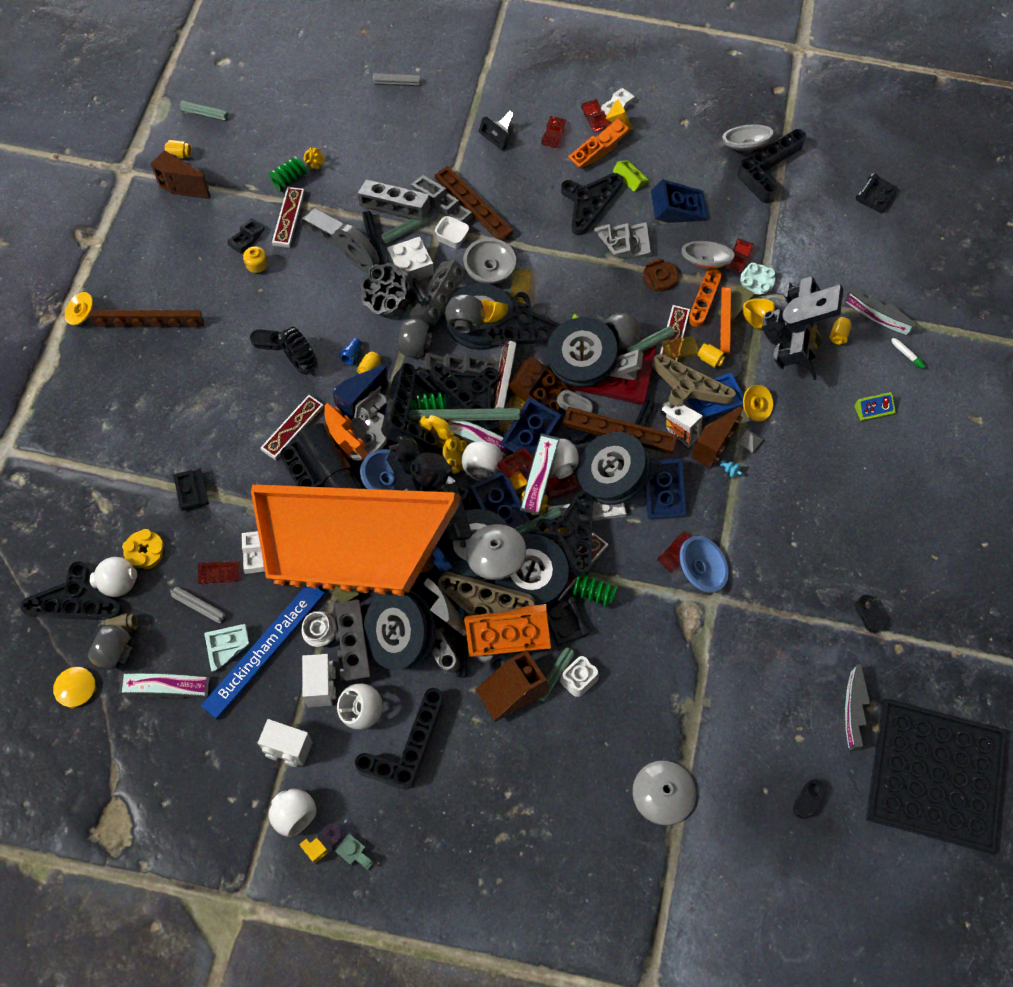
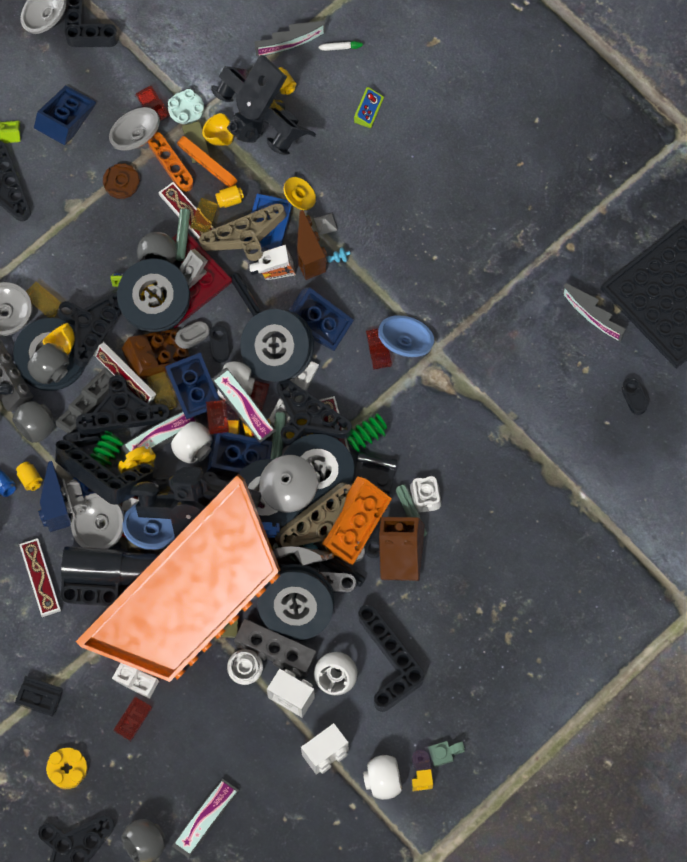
camera: 50 degrees left, 5 degrees up
white brick [90,557,137,597] -> none
dark tan cone [105,612,138,632] -> none
light grey axle [171,587,225,623] -> none
blue tile [201,586,325,720] -> none
light aqua wing [204,624,250,672] -> none
orange slope [325,403,368,460] -> none
sand green axle [408,408,520,421] -> none
yellow dish [443,436,468,474] -> none
reddish brown plate [563,407,677,454] -> none
light grey slope [594,222,652,258] -> none
light grey dish [632,761,696,825] -> none
black piece [855,594,886,634] -> none

